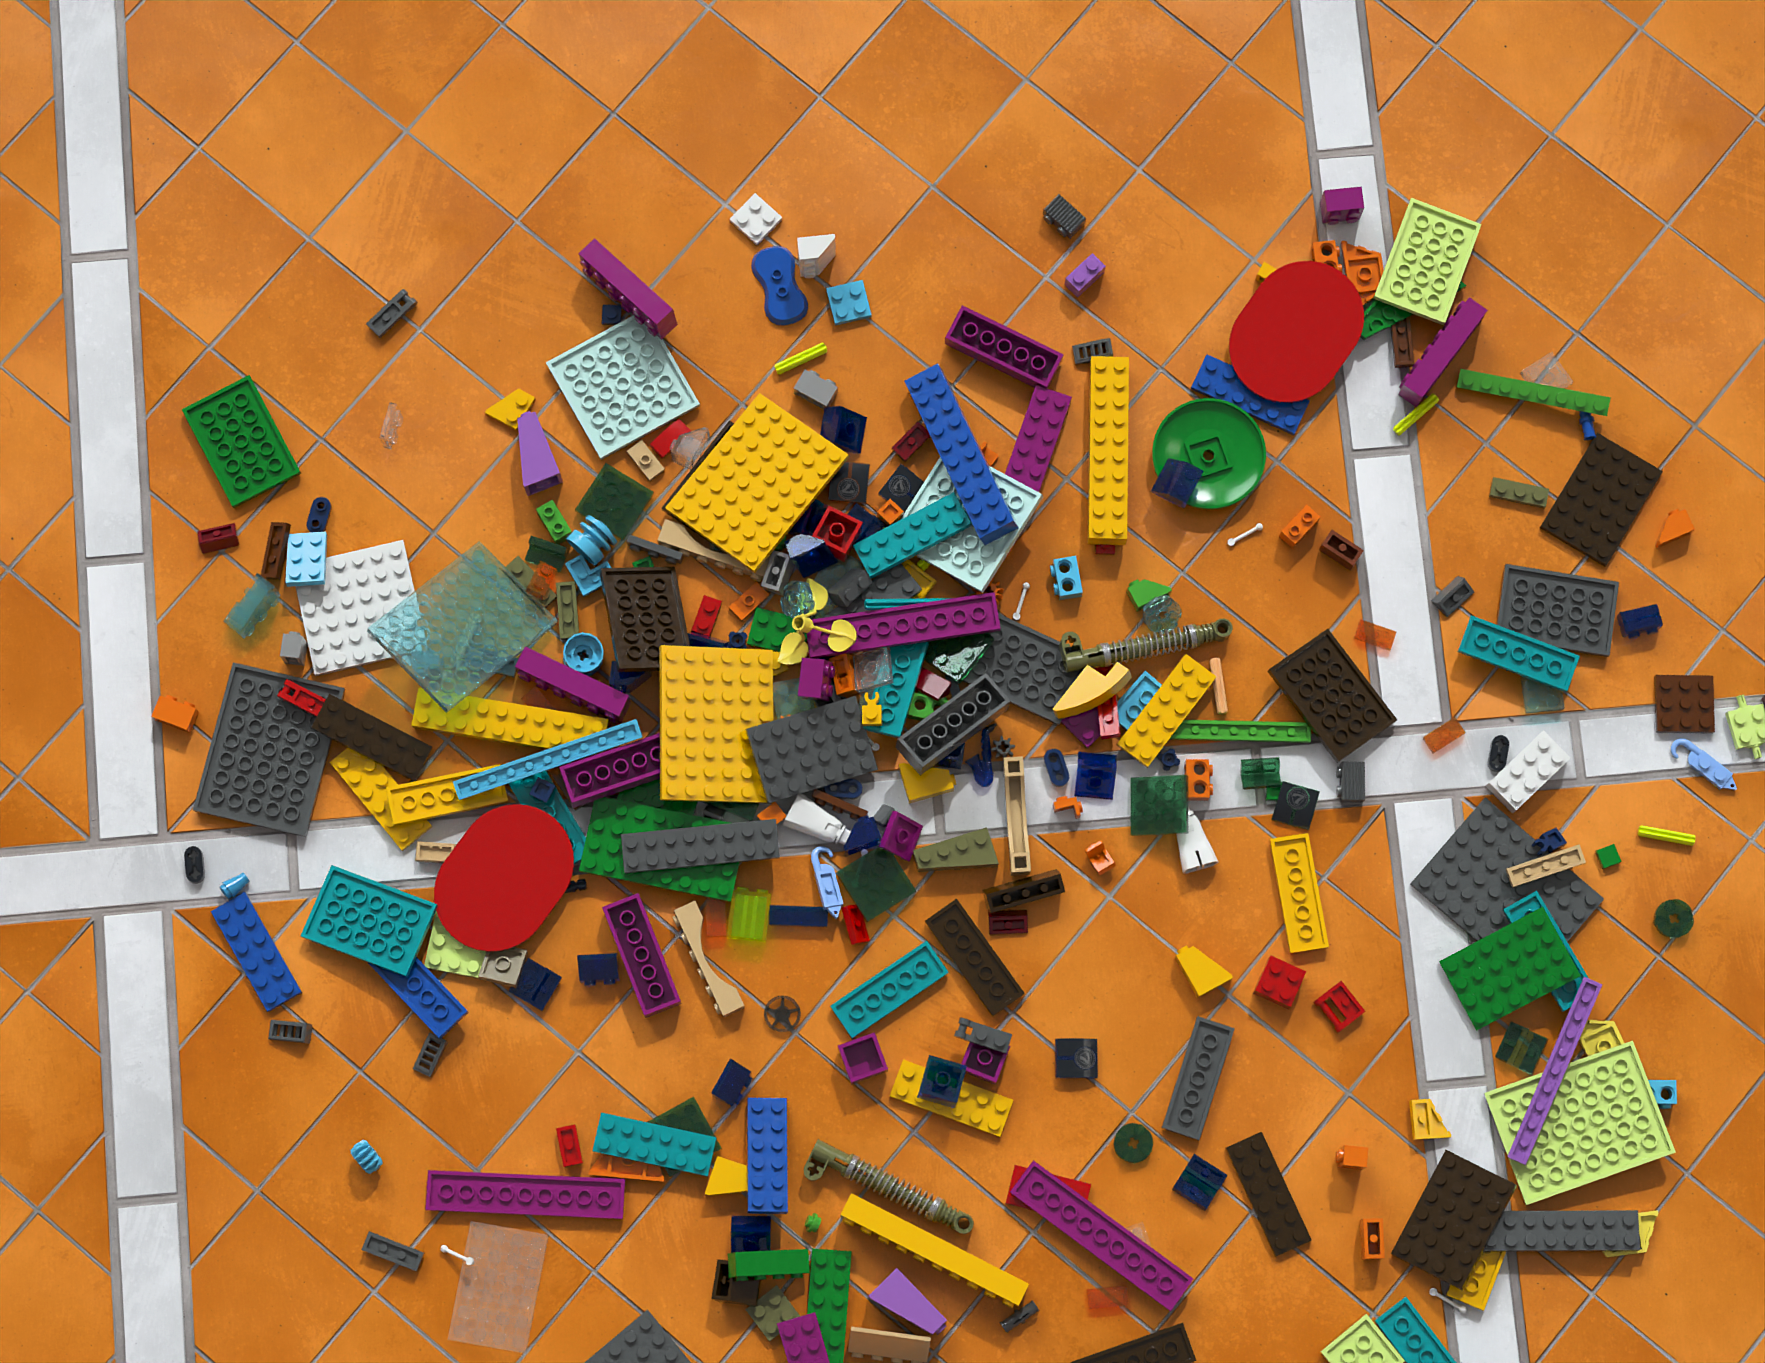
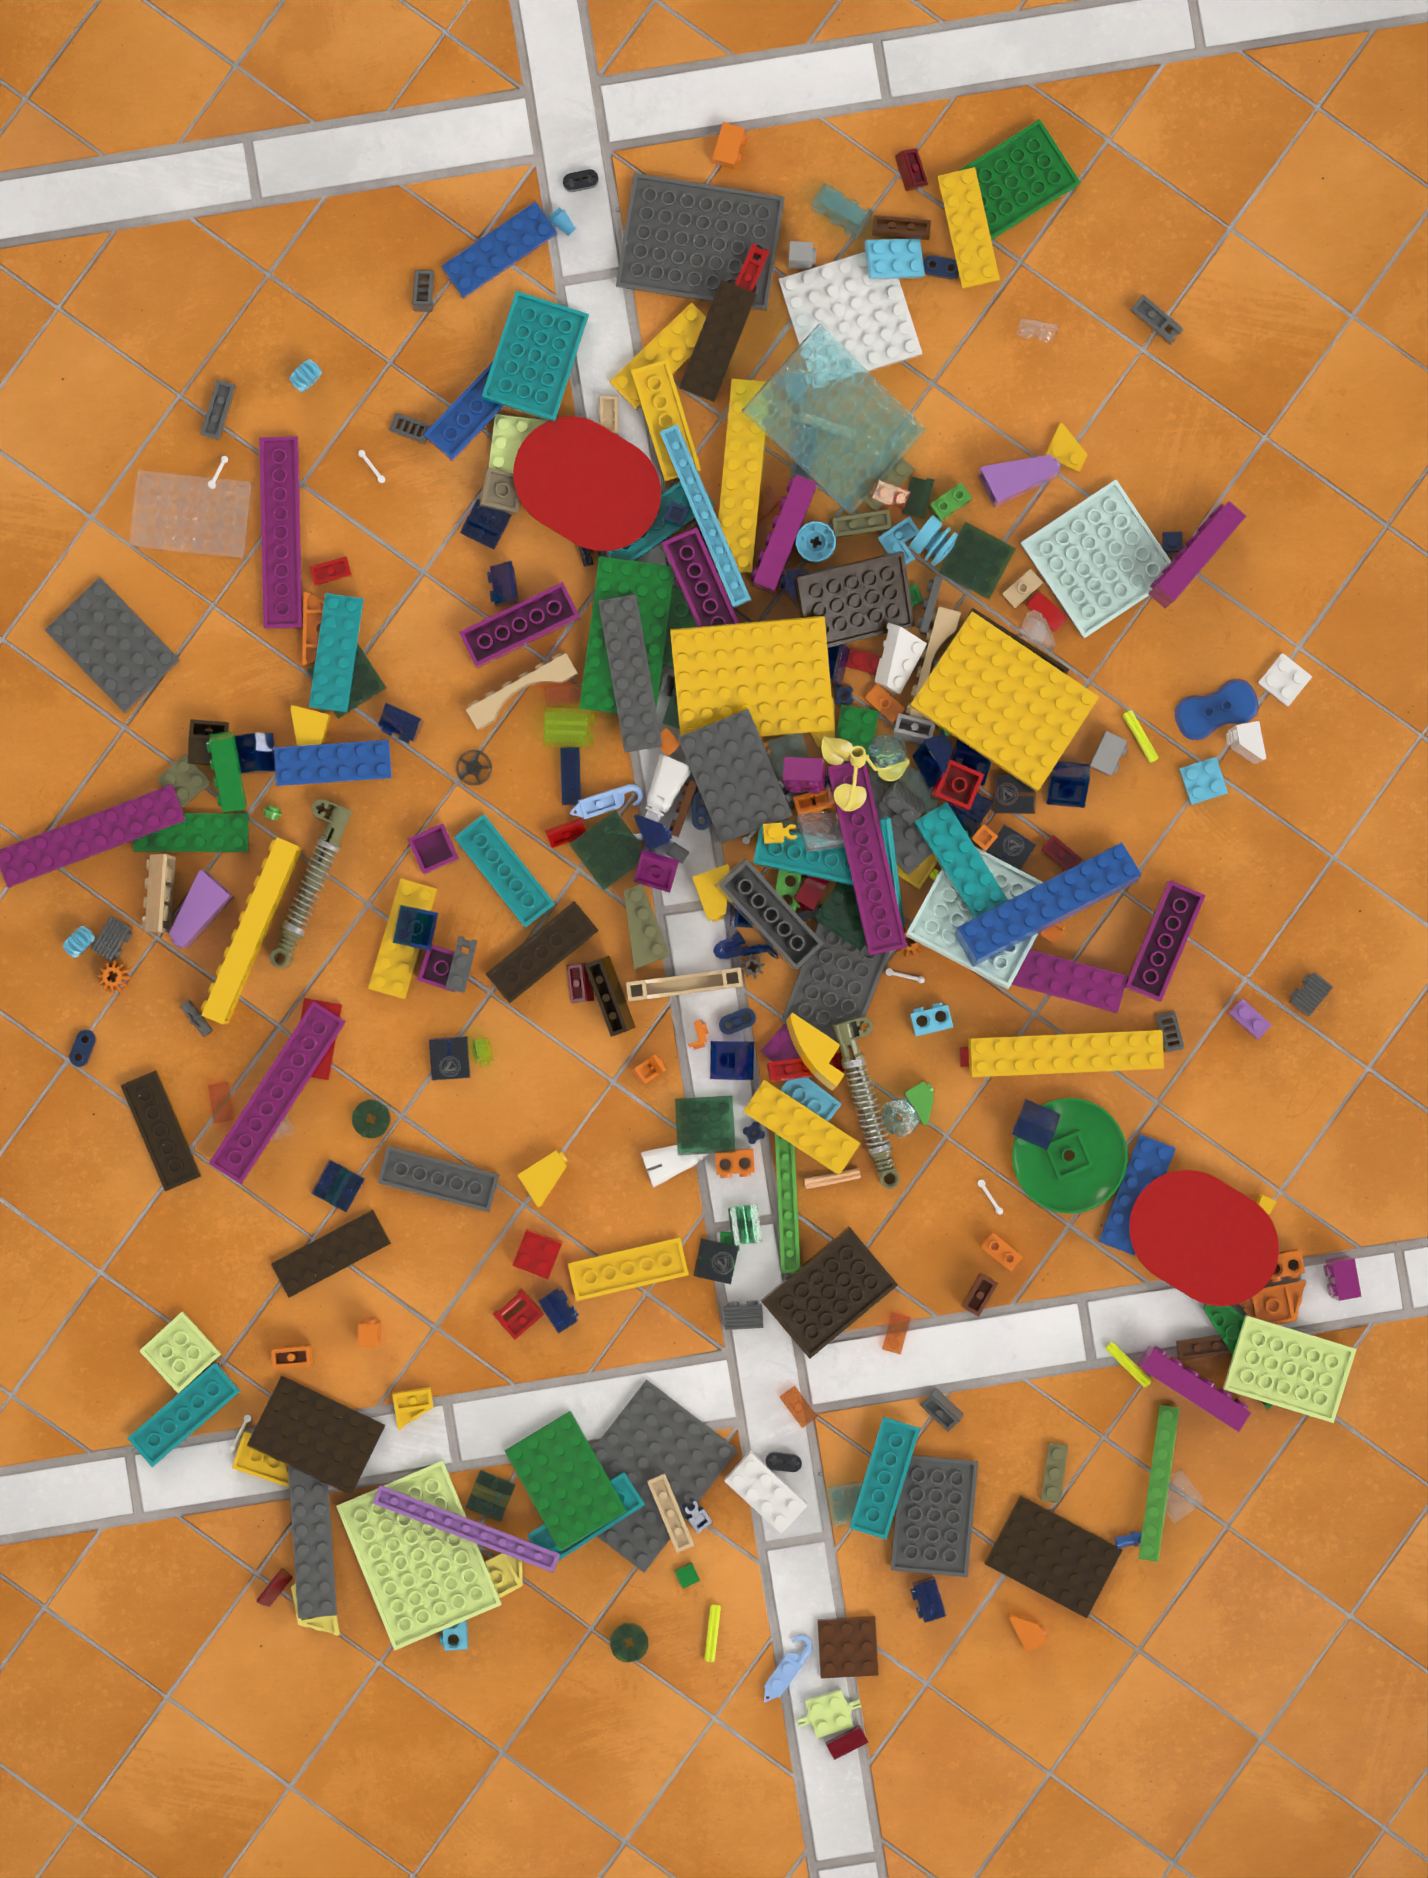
camera: 85 degrees right, 10 degrees up
none -> dark red slope [256,1568,293,1607]
none -> white hinge [358,450,385,483]
none -> clear neon green brick [471,1038,494,1067]
none -> clear blue brick [538,1288,579,1334]
none -> white wedge [875,623,927,694]
none -> yellow plate [938,167,1000,289]

